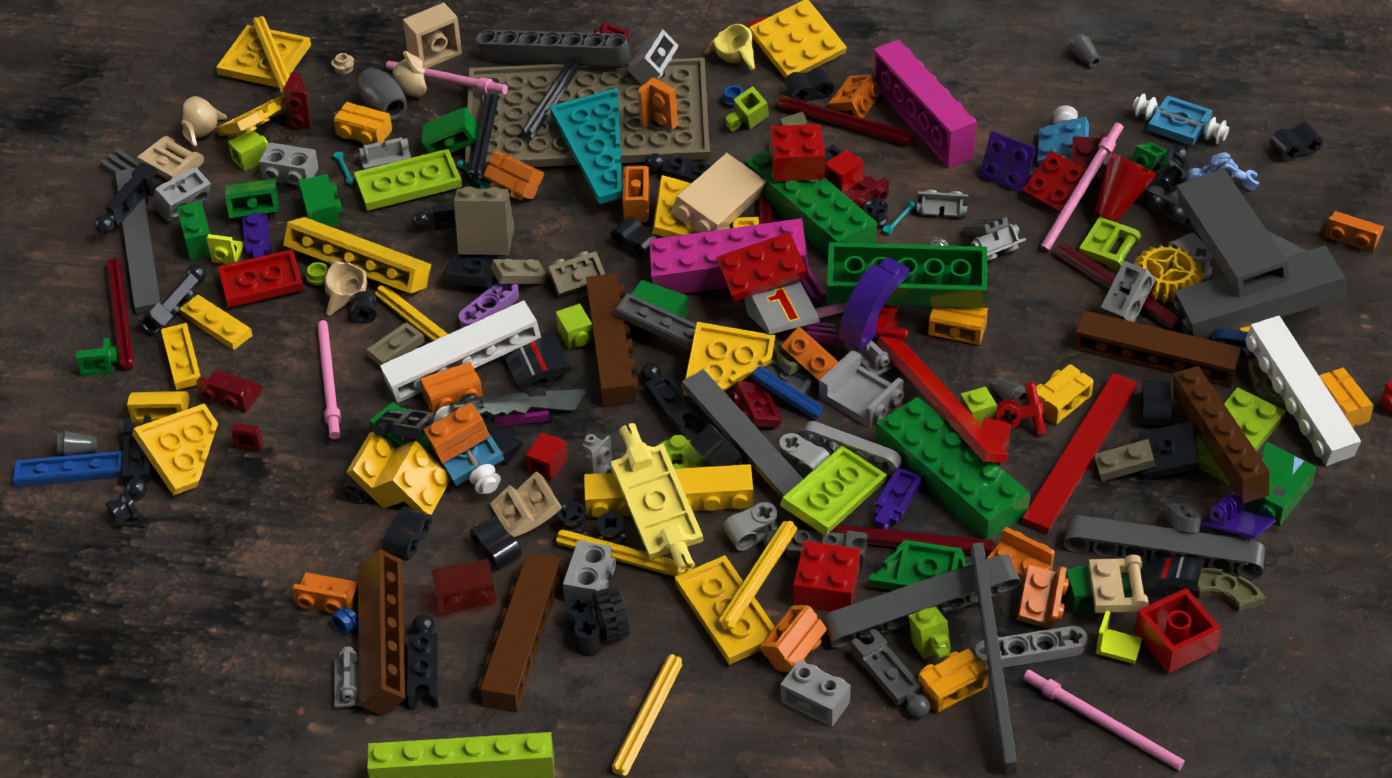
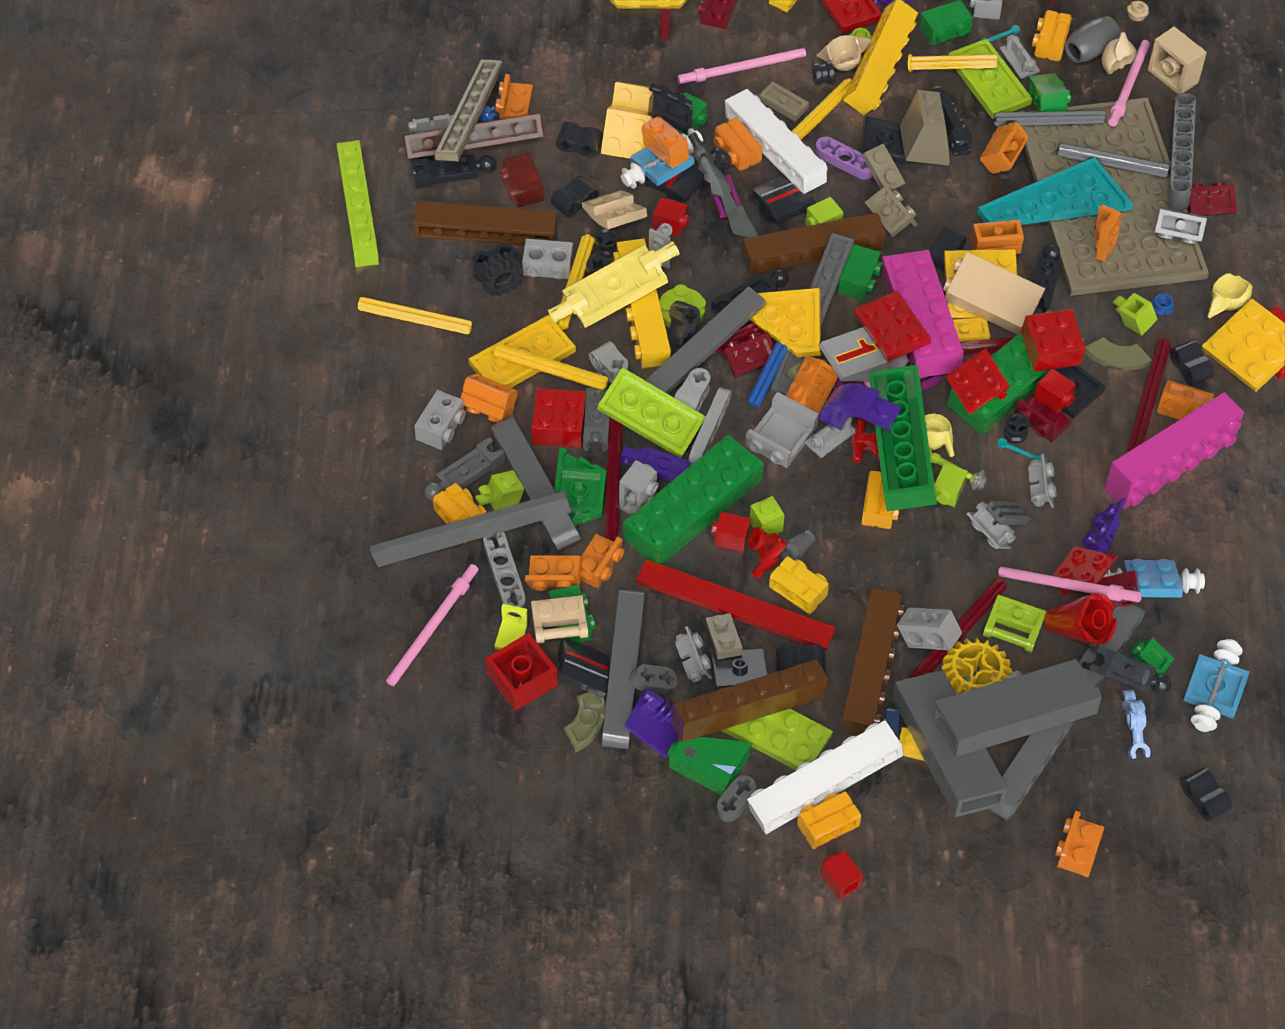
camera: 80 degrees right, 10 degrees up
red tile [877,336,1009,463] -> none
none -> dark tan tile [435,60,503,161]
none -> light grey brick [619,461,658,515]
none -> light grey hinge [675,626,712,682]
none -> dark grey beam [717,775,756,822]
none -> yellow axle [908,54,998,72]
none -> red hinge [946,348,1010,415]

